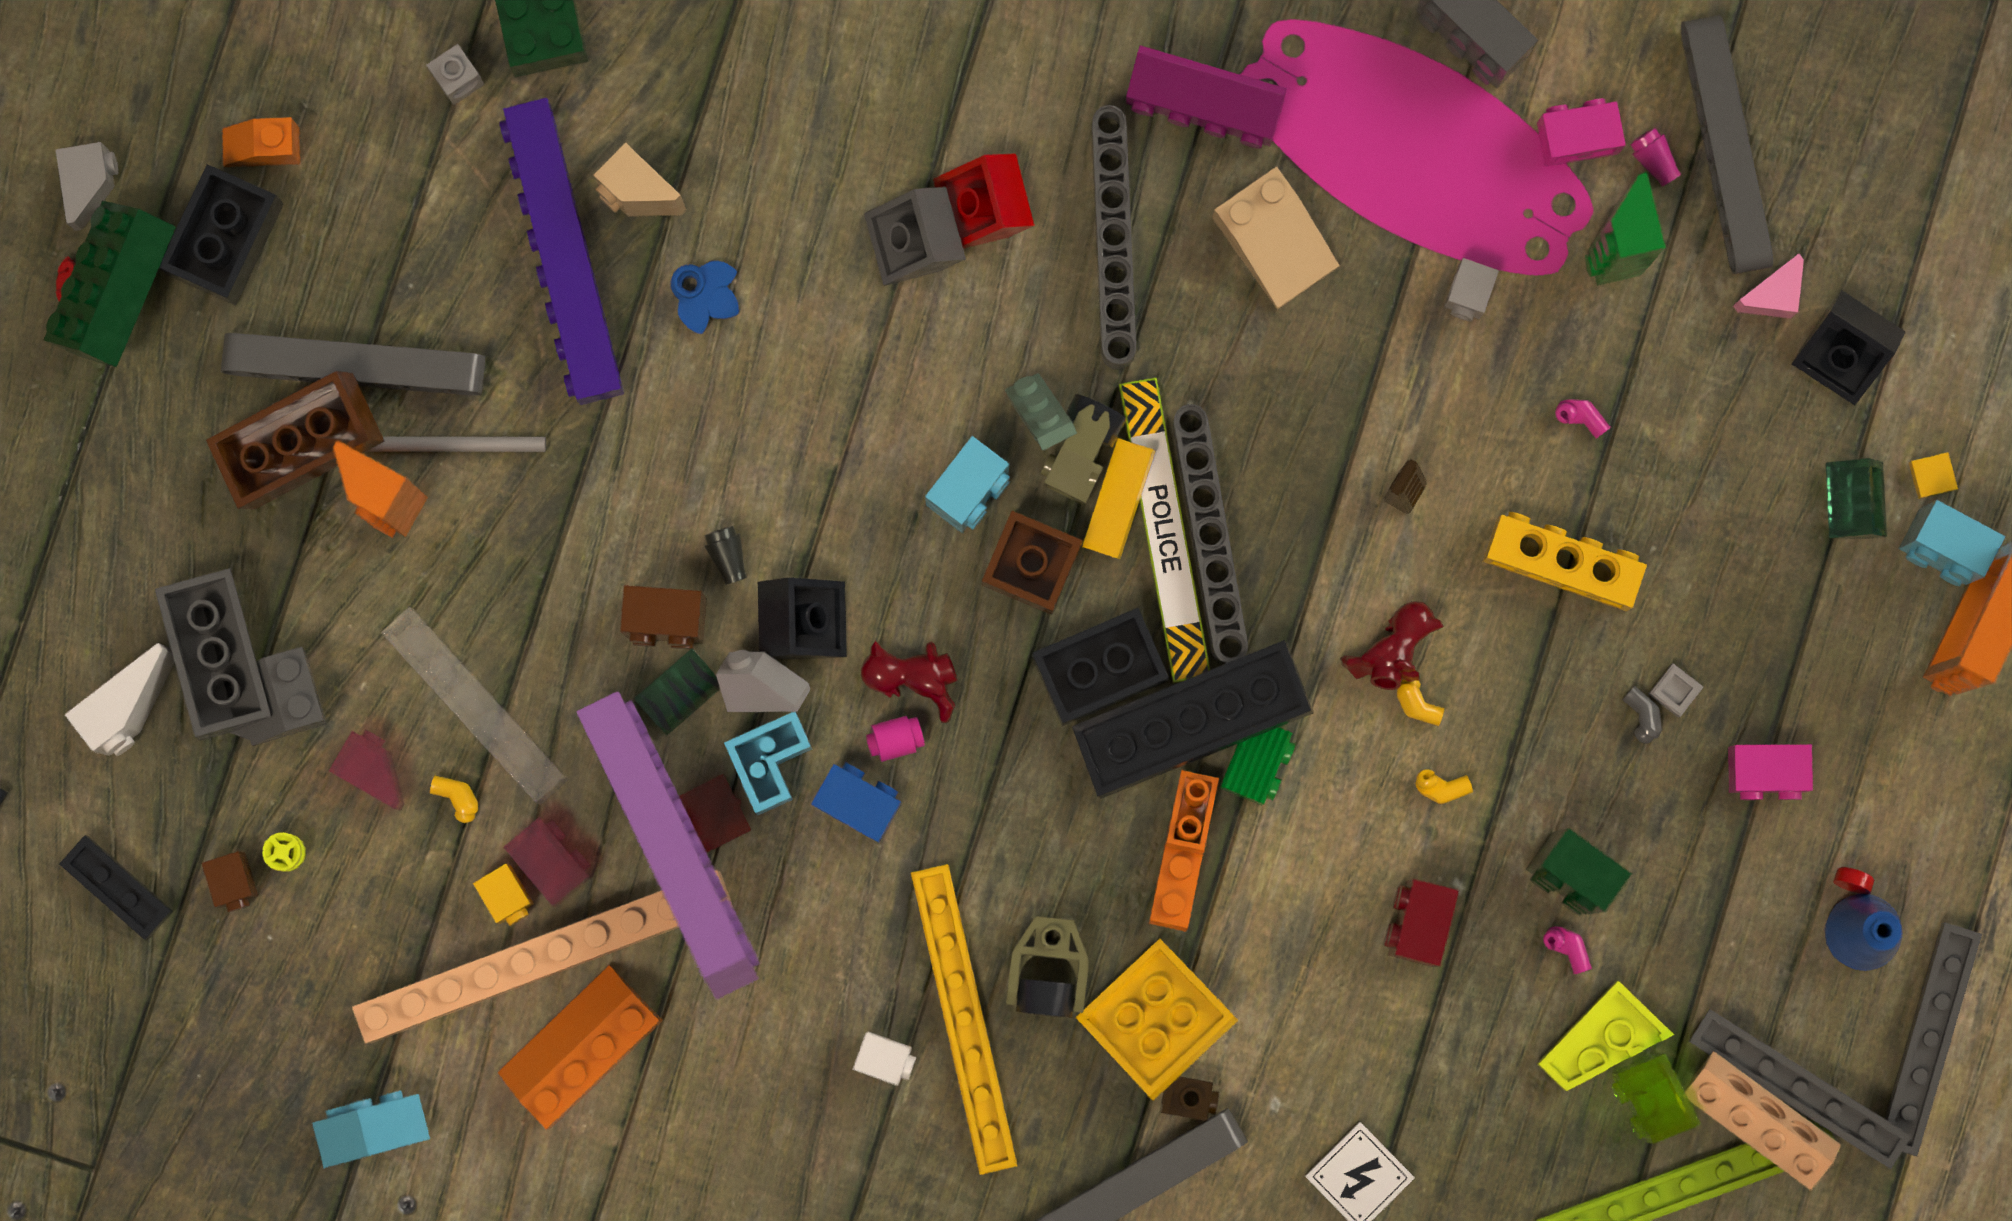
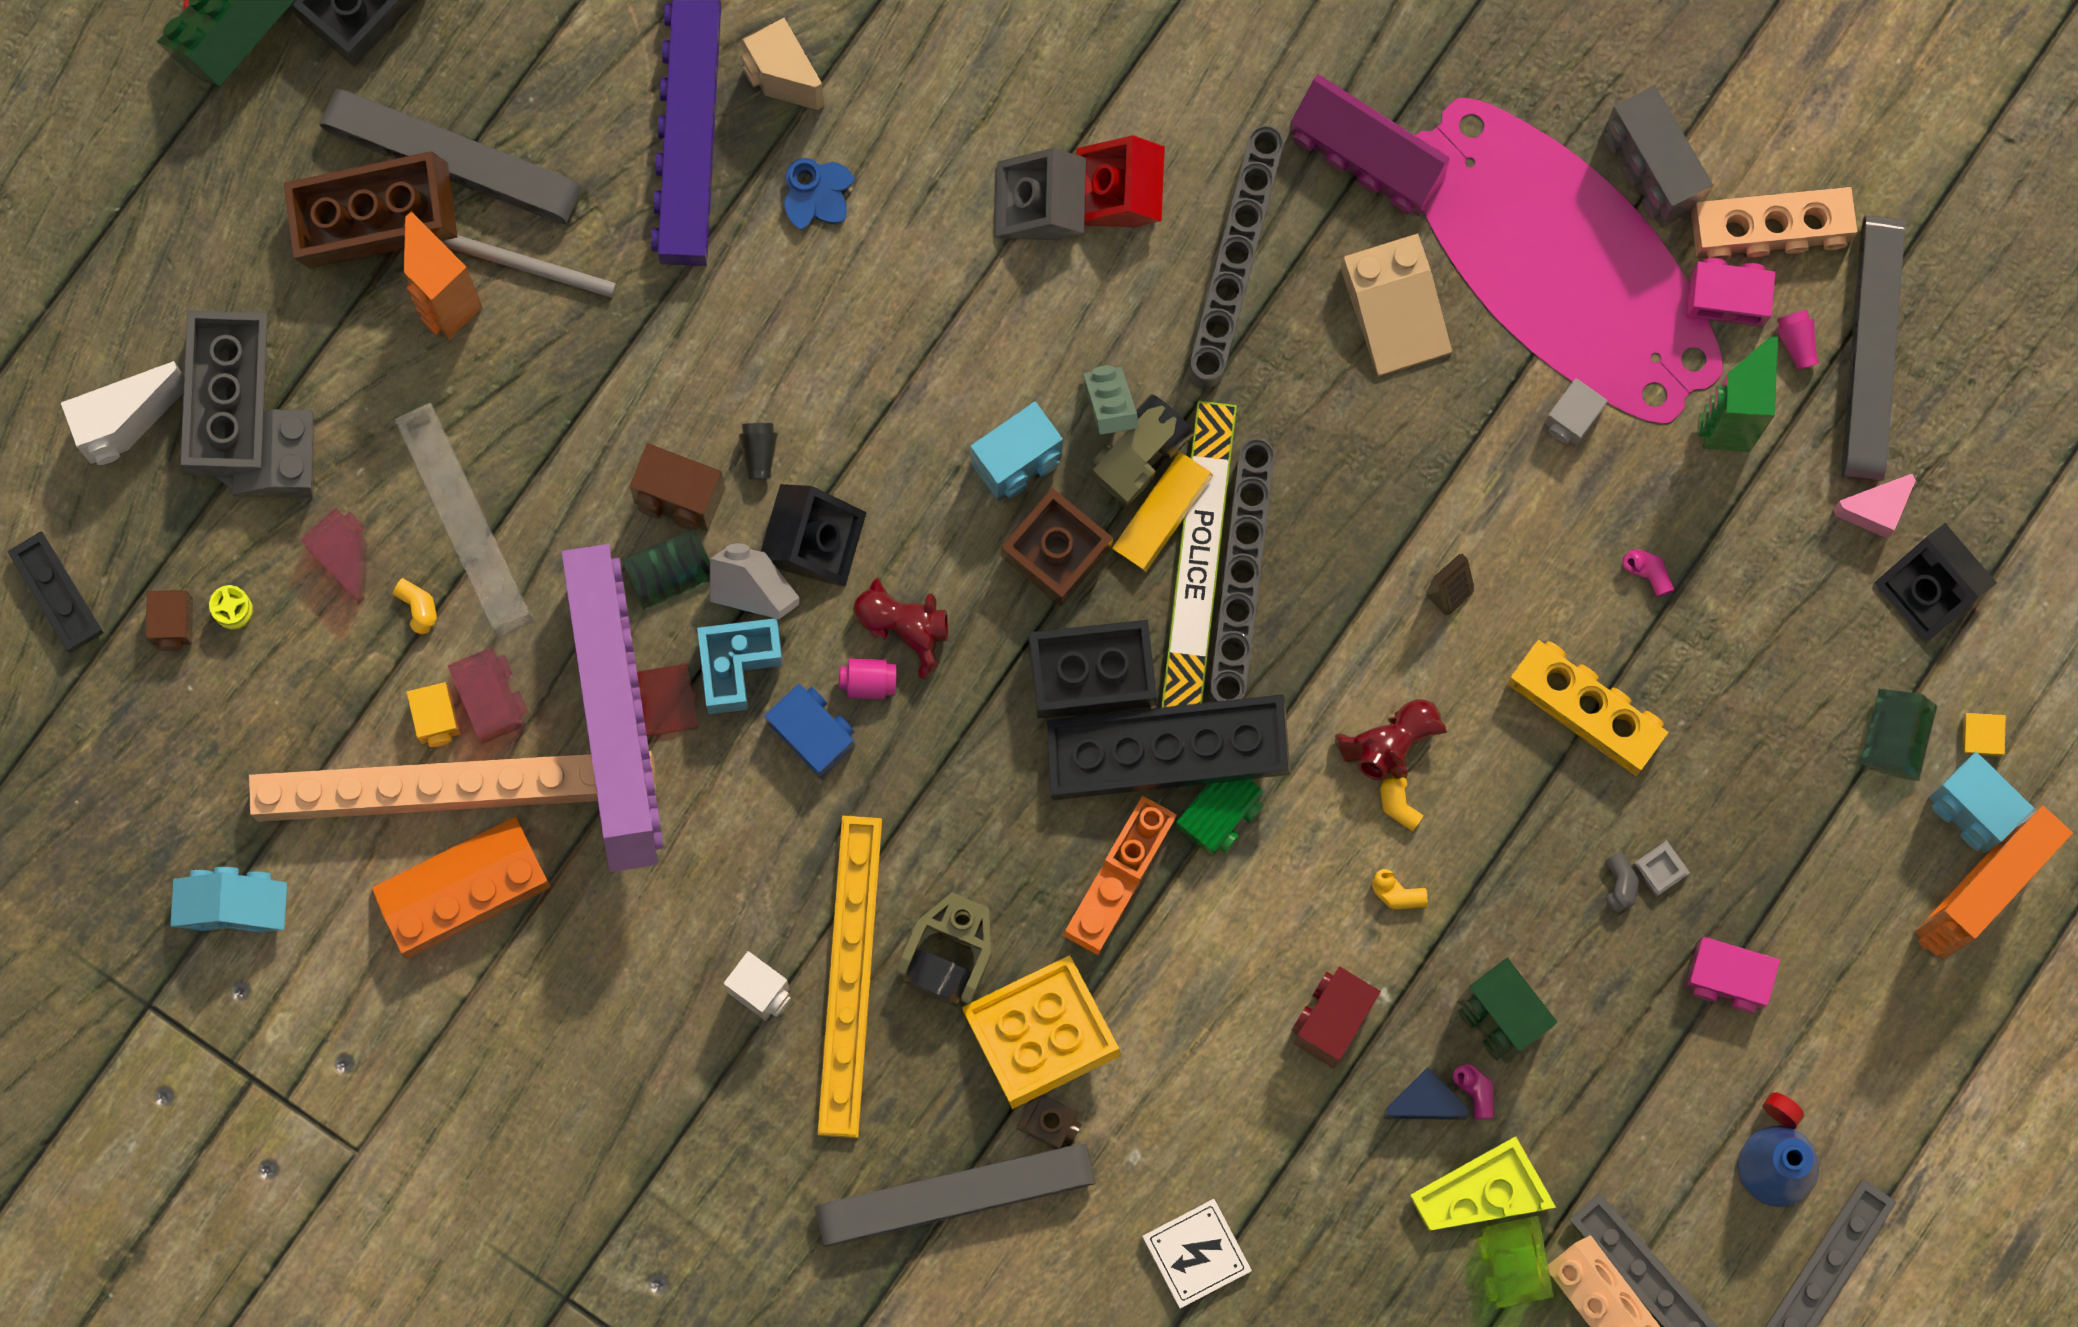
camera: 15 degrees right, 5 degrees down
none -> dark blue slope [1384,1067,1468,1120]
none -> light nougat brick [1691,187,1857,260]

